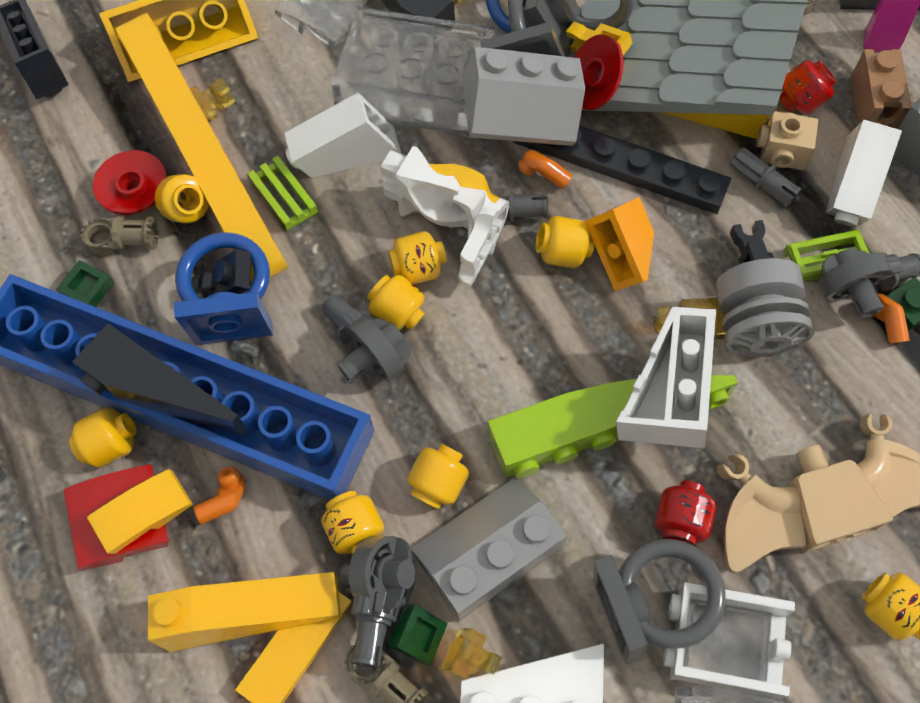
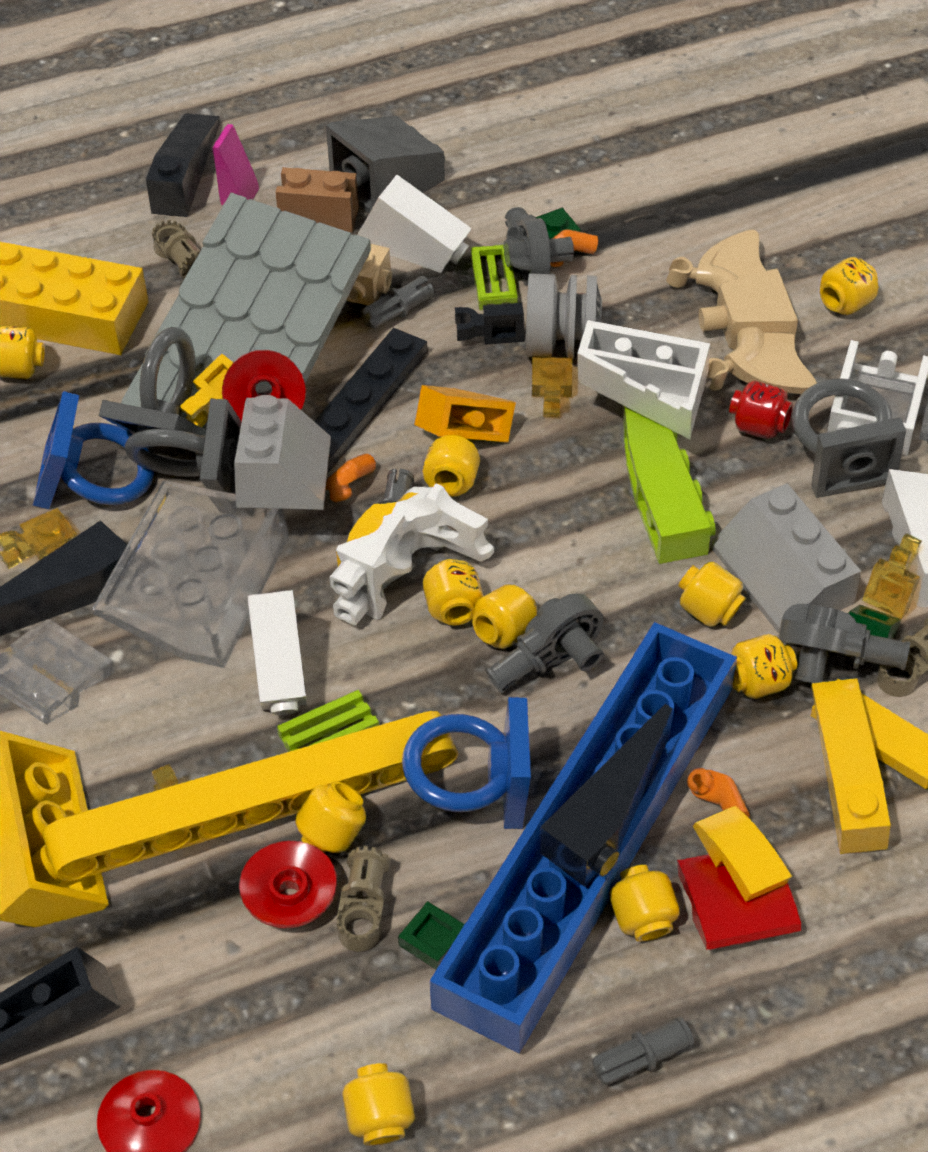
camera: 85 degrees left, 15 degrees down
black plate [191,249,250,294] -> none

